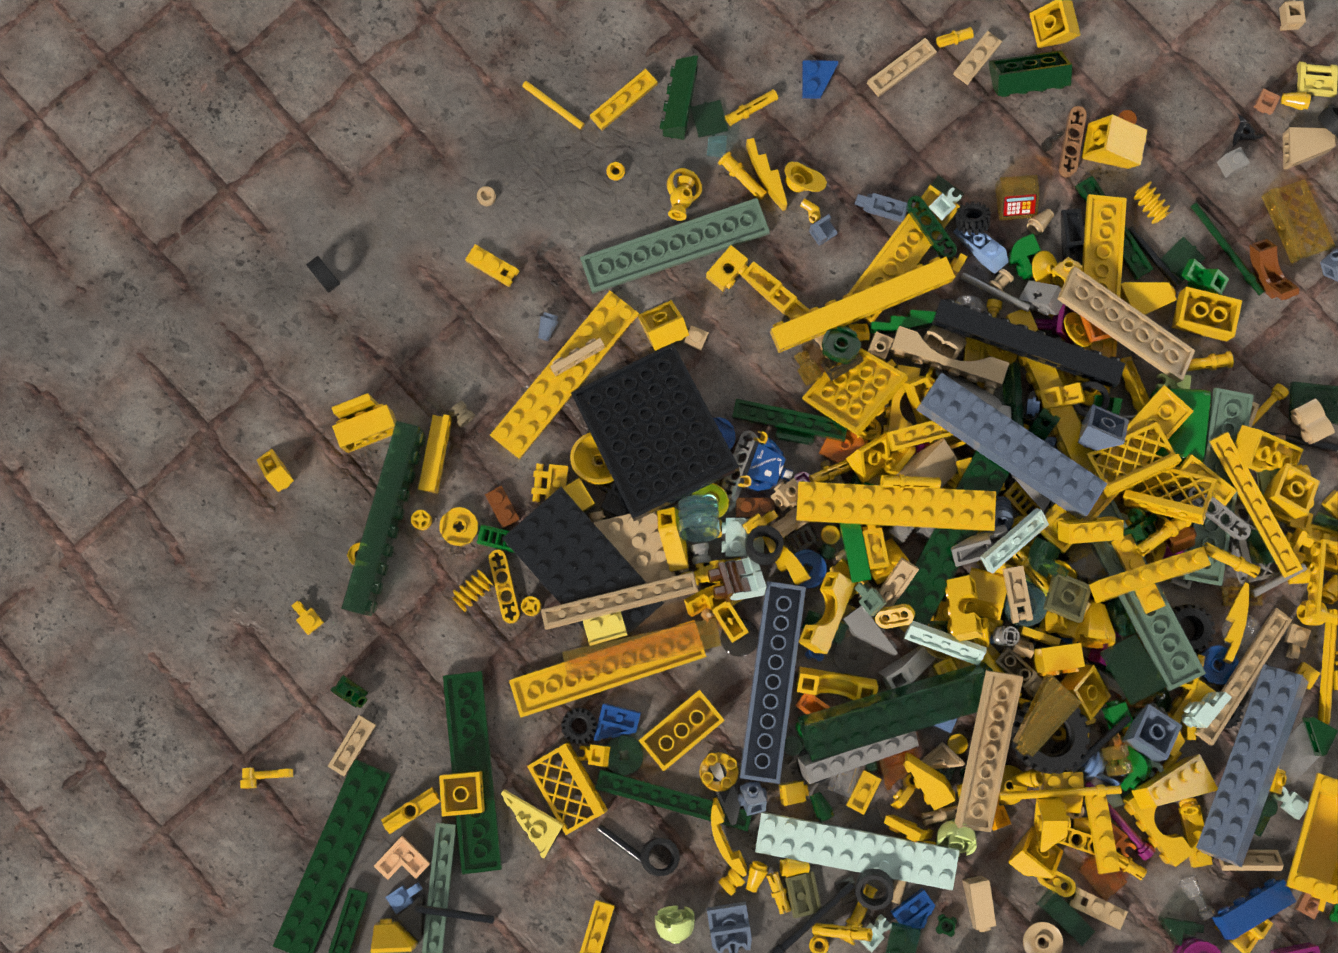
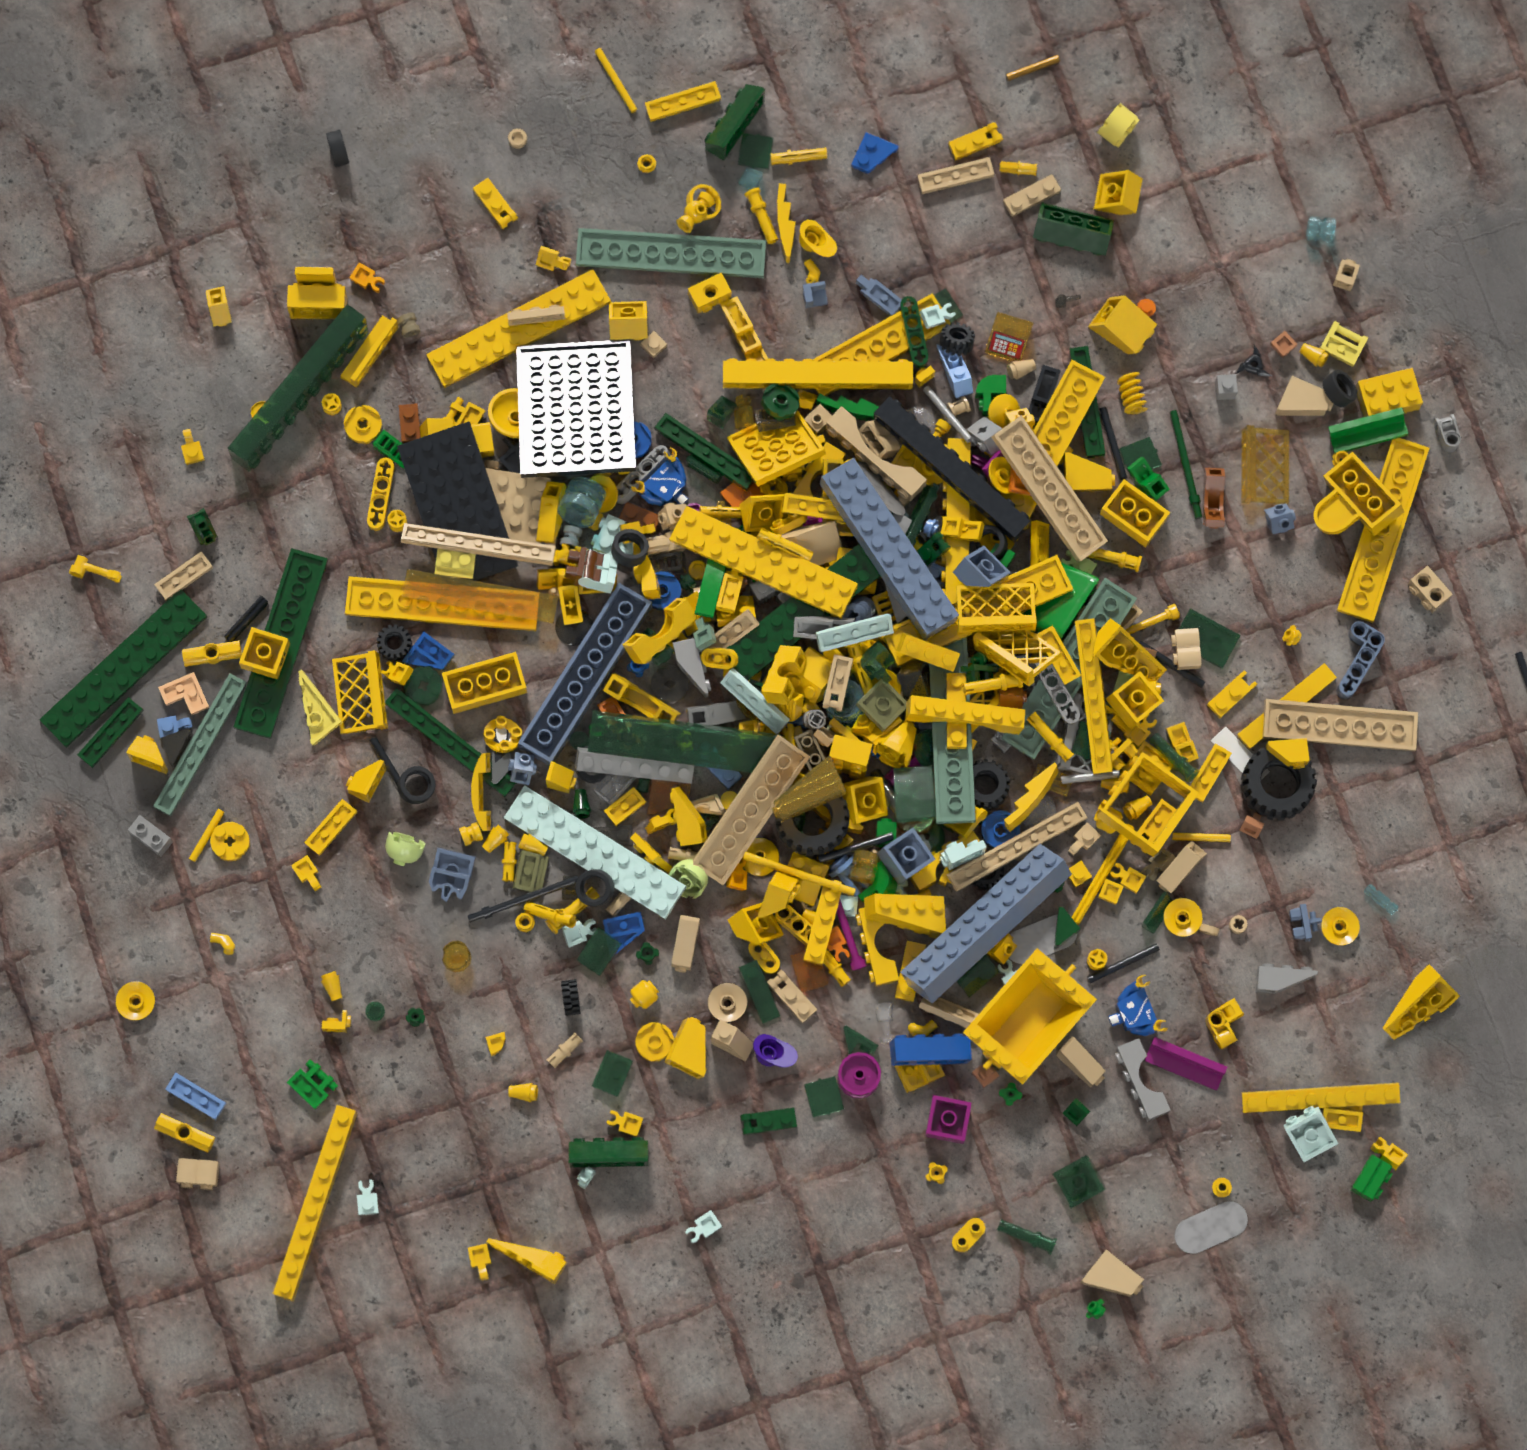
camera: 20 degrees right, 5 degrees down
black bar [414,904,494,924] -> none
yellow piece [452,569,494,612] -> none
sand blue cone [538,312,558,341] -> none
yellow cone [1012,768,1043,788] -> none
medium nougat beam [1059,106,1087,177] -> none
yellow bush [1179,798,1199,815] -> none
none -> black axle [224,596,268,642]
none -> yellow slope [346,759,387,803]
none -> light orange plate [349,262,385,293]
none -> yellow slope [420,418,455,437]
none -> yellow plate [536,246,571,271]
none -> clear green slope [707,396,738,429]
none -> yellow arm [907,1020,938,1037]
none -> yellow plate [948,122,1003,160]

